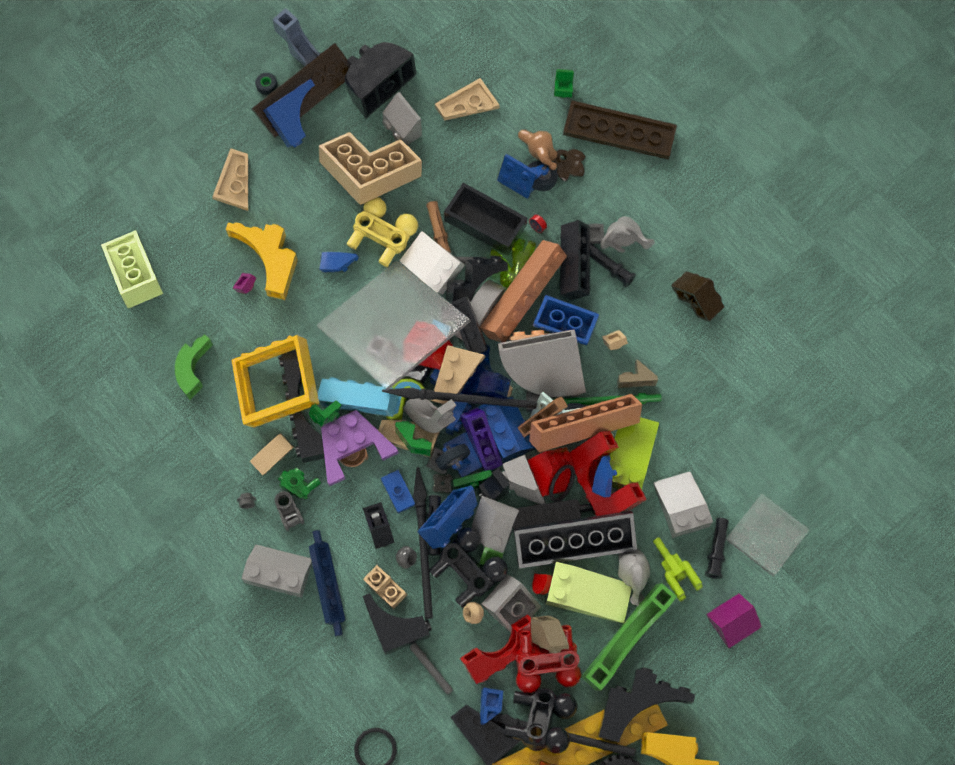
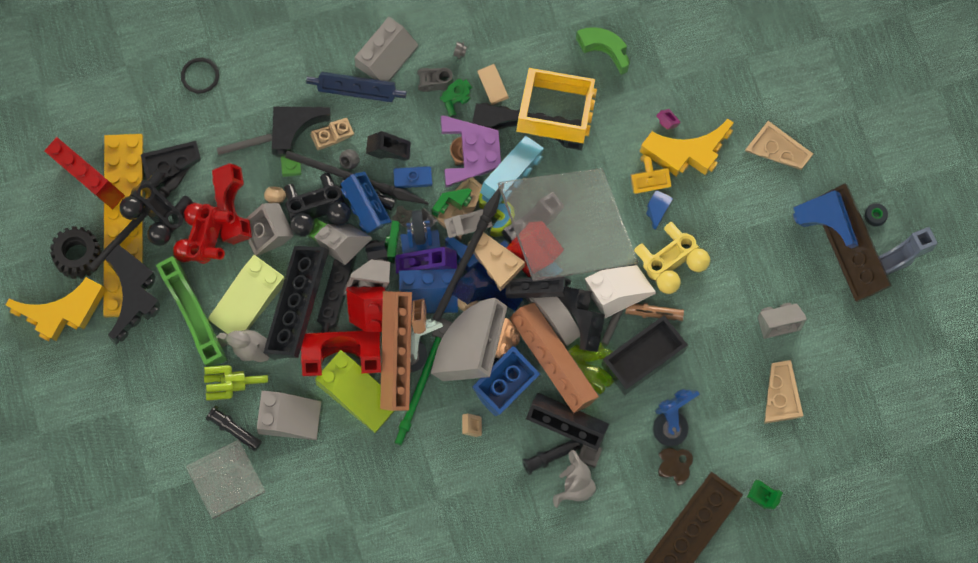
camera: 110 degrees right, 0 degrees up
yellowish green slope [101,231,163,308] -> none
green bracket [308,400,342,427] -> none
tan brick [319,132,422,205] -> none
black hips [345,42,417,118] -> none
blue slope [480,688,503,725] -> none
medium nougat piece [518,130,557,170] -> none
red tile [529,215,547,233] -> none
dark tan slope [531,615,569,653] -> none
red tile [532,574,552,595] -> none
black piece [549,464,575,502] -> none
blue slope [592,455,617,497] -> none
dark tan slope [617,360,658,388] -> none
dark brown brick [671,271,725,322] -> none
magenta slope [706,593,762,649] -> none
none -> bright green plate [281,156,301,177]
none -> yellow plate [631,155,671,194]

